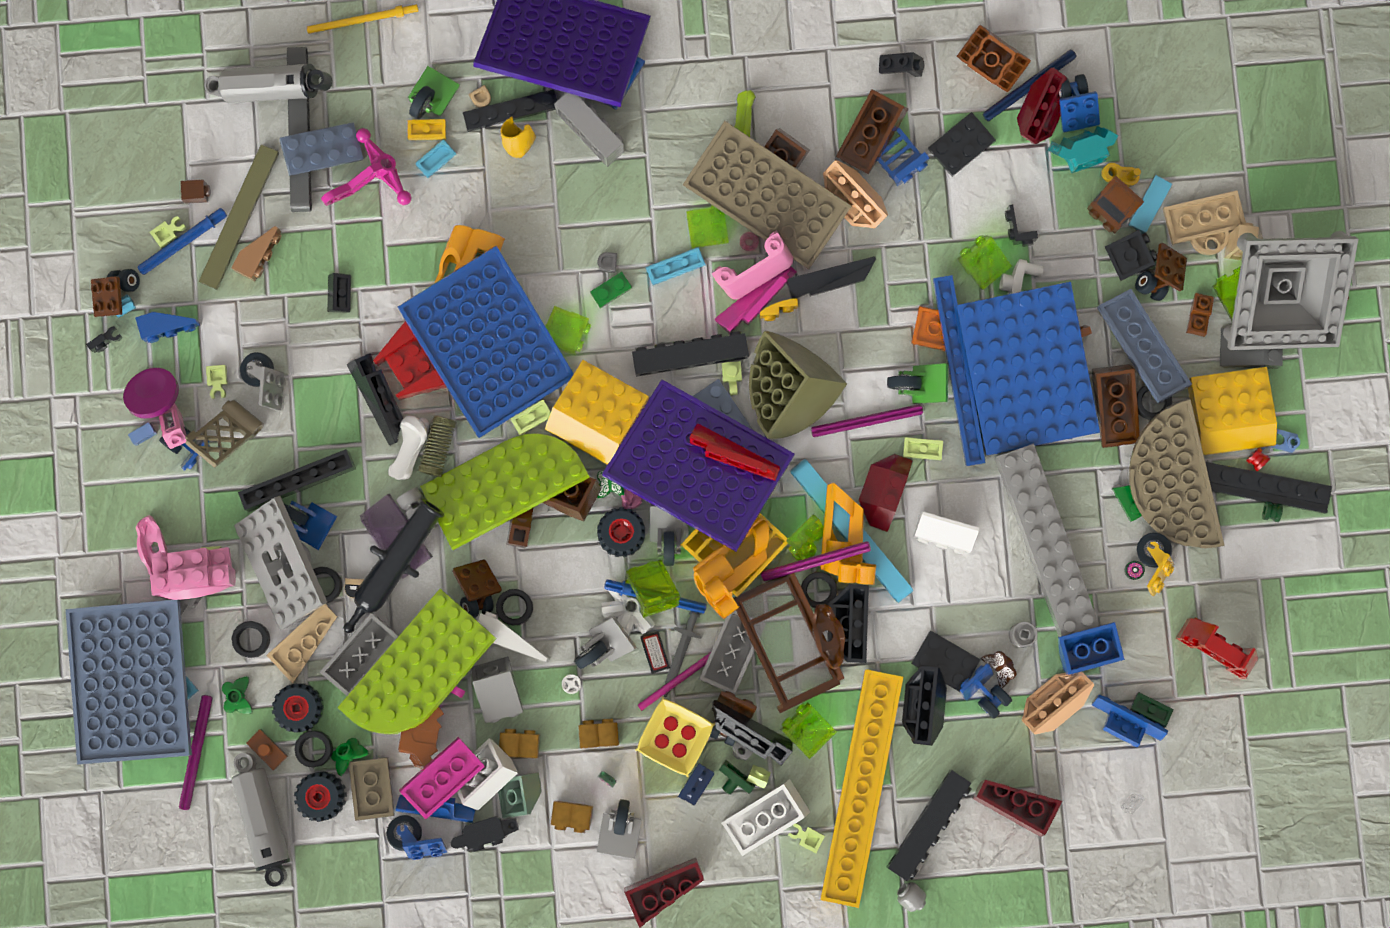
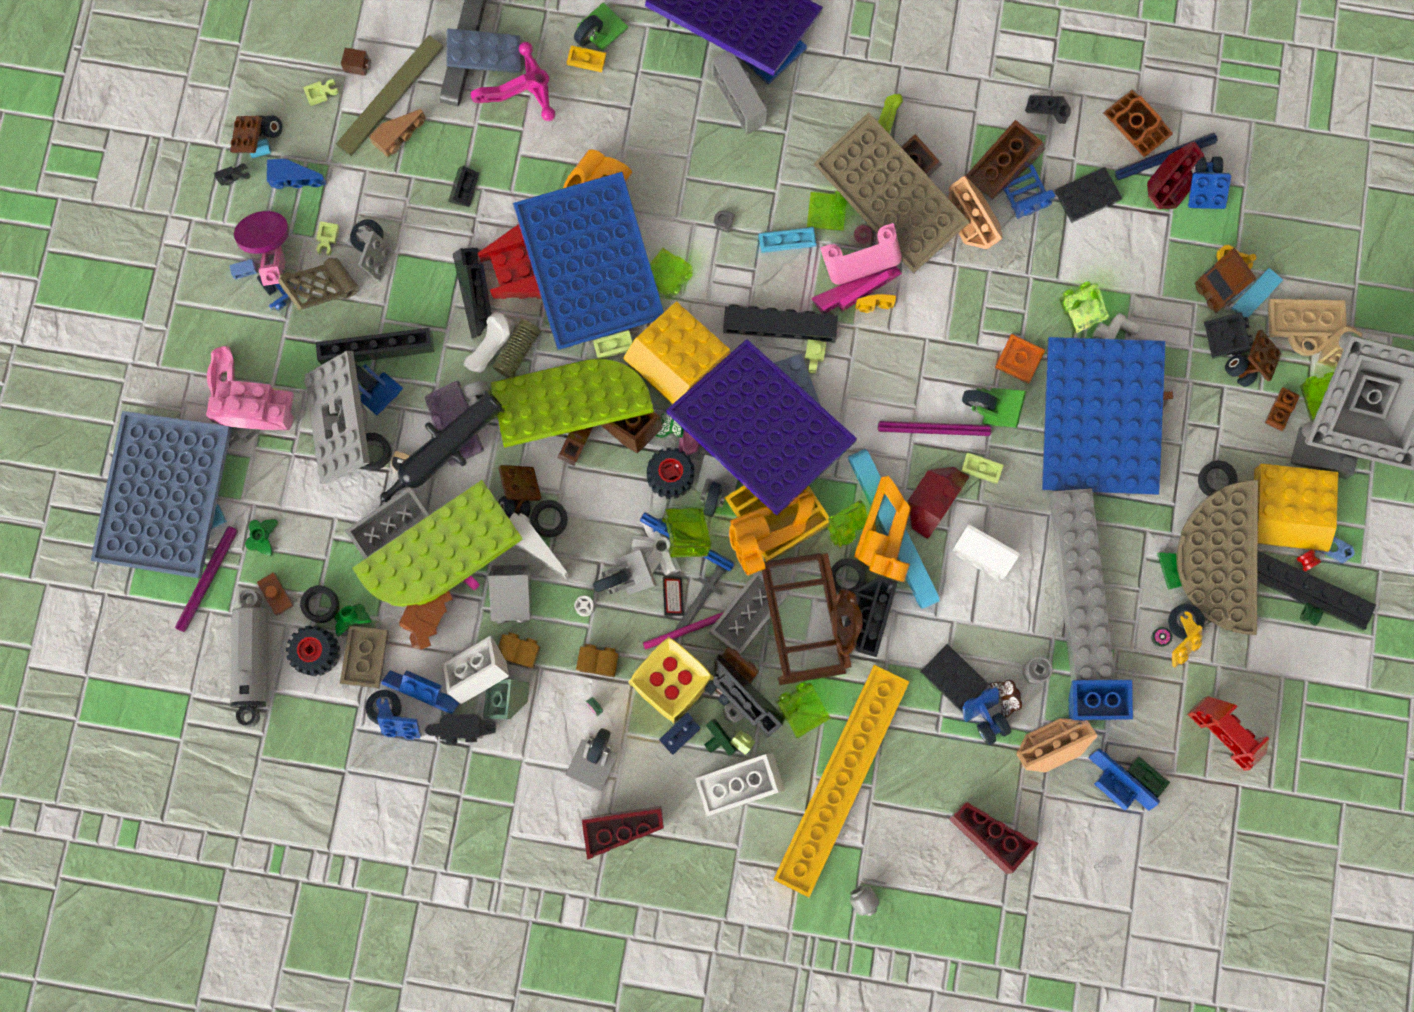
camera: 15 degrees right, 5 degrees down
blue axle [138,208,227,275] -> none
black tyre [231,621,270,658] -> none
tan wing [266,604,338,683] -> none
black wheel [272,683,324,733] -> none
dark pink plate [399,737,485,819] -> none
medium azure tile [415,139,457,178] -> none
black plate [463,89,557,132] -> none
tan tile [469,85,491,108] -> none
yellow piece [500,116,536,158] -> none
pearl gold brick [550,801,593,833] -> none
green plate [590,272,632,309] -> none
red wedge [690,424,780,481] -> none
olive brick [749,331,847,439] -> none
magenta axle [761,541,871,581] -> none
black wedge [787,256,876,299] -> none
yellowish green plate [788,823,825,853] -> none
black brick [886,770,972,881] -> none
black wedge [902,666,947,746] -> none
blue plate [933,275,986,466] -> none
black bracket [1005,204,1038,247] -> none
teal slope [1047,126,1119,173] -> none
reddish brown slope [1092,364,1140,448] -> none
sand blue plate [1097,289,1192,403] -> none

